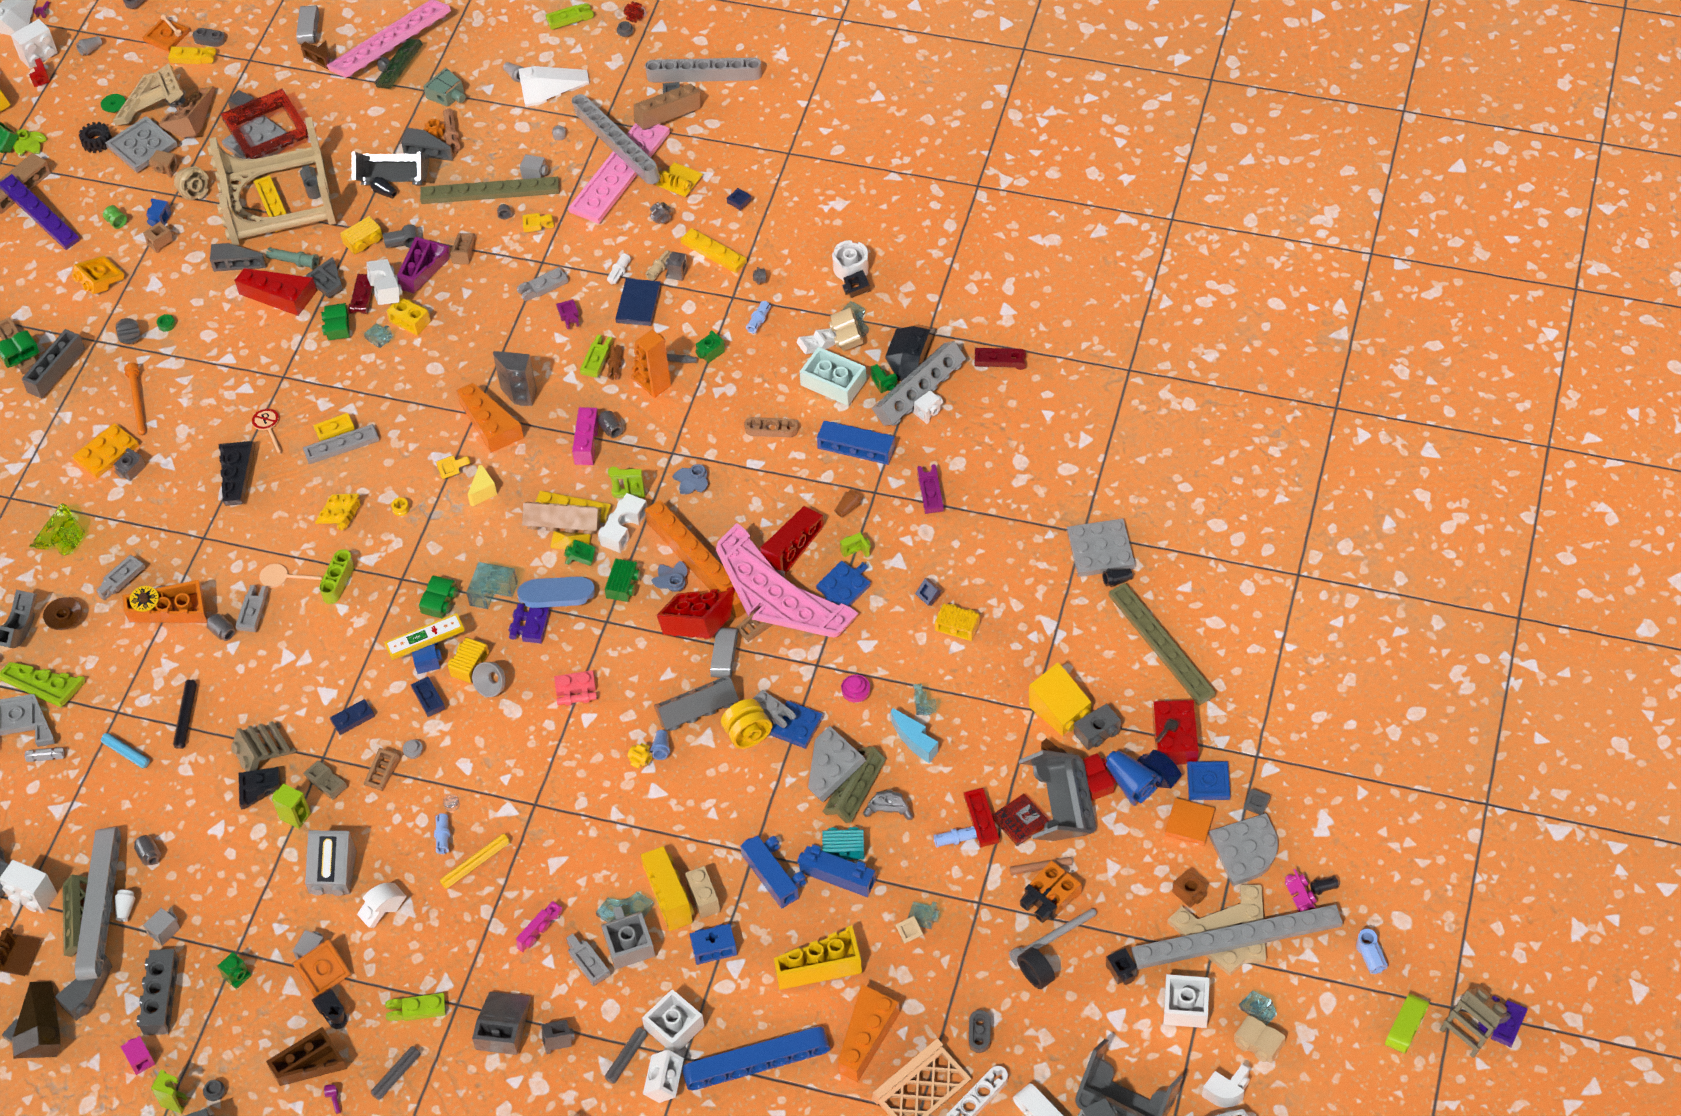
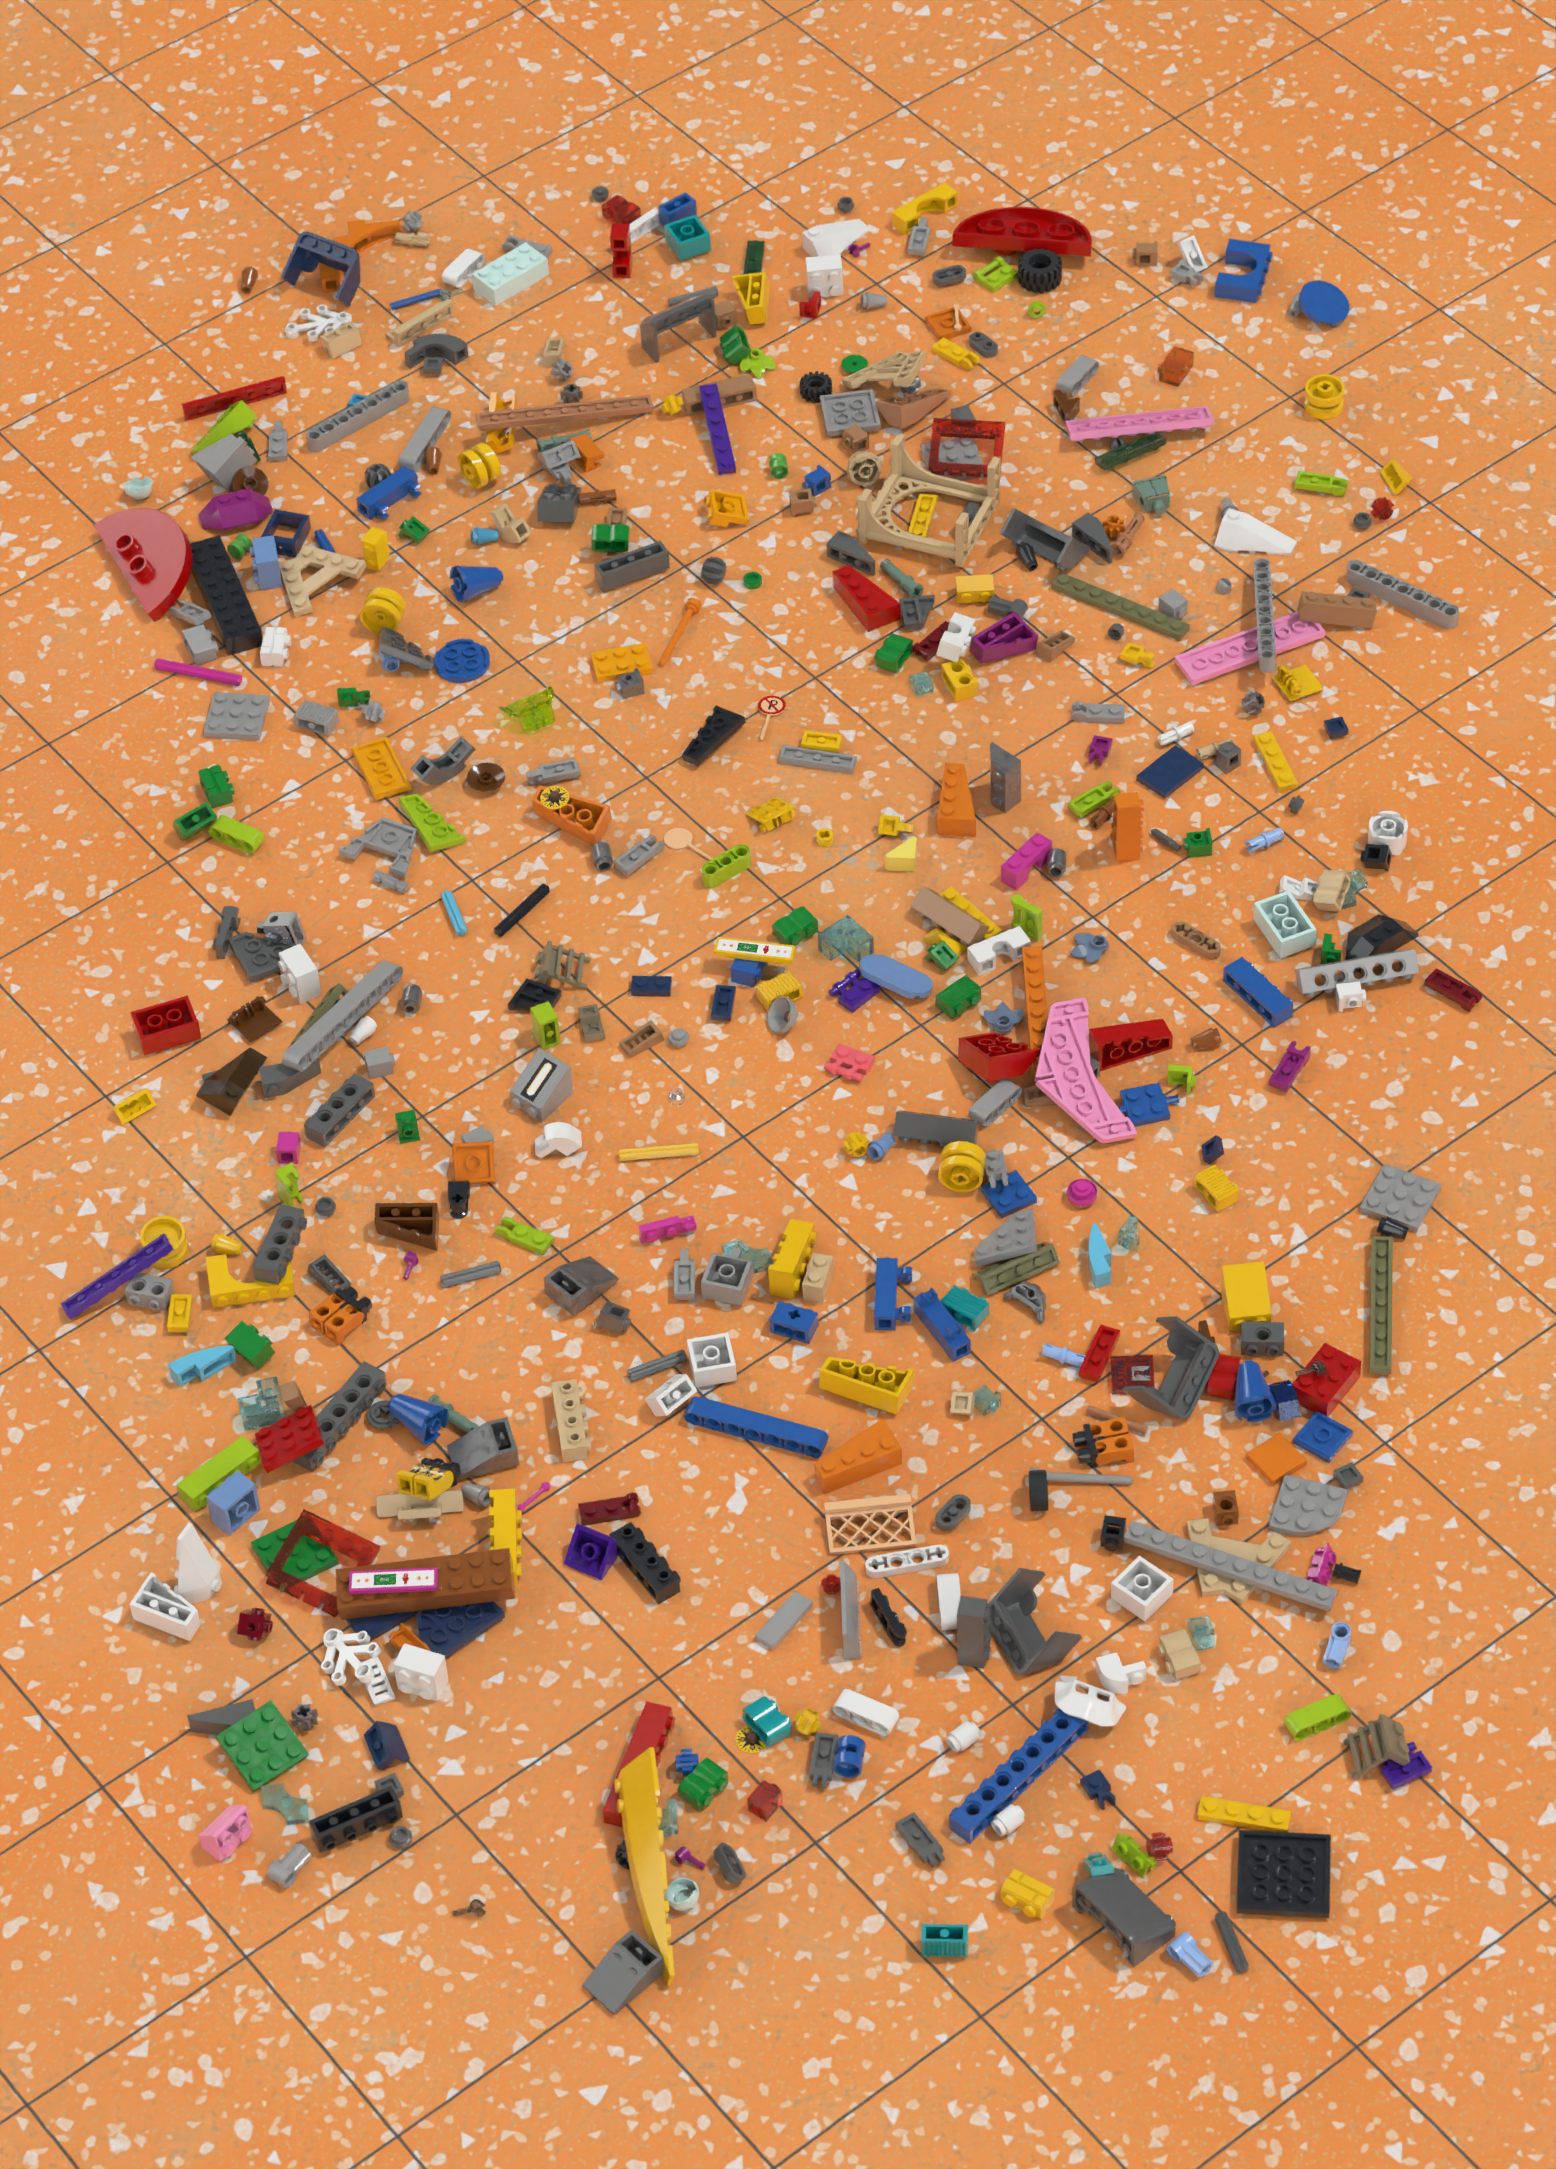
camera: 35 degrees right, 5 degrees down
light blue pin [434,813,450,854] -> none

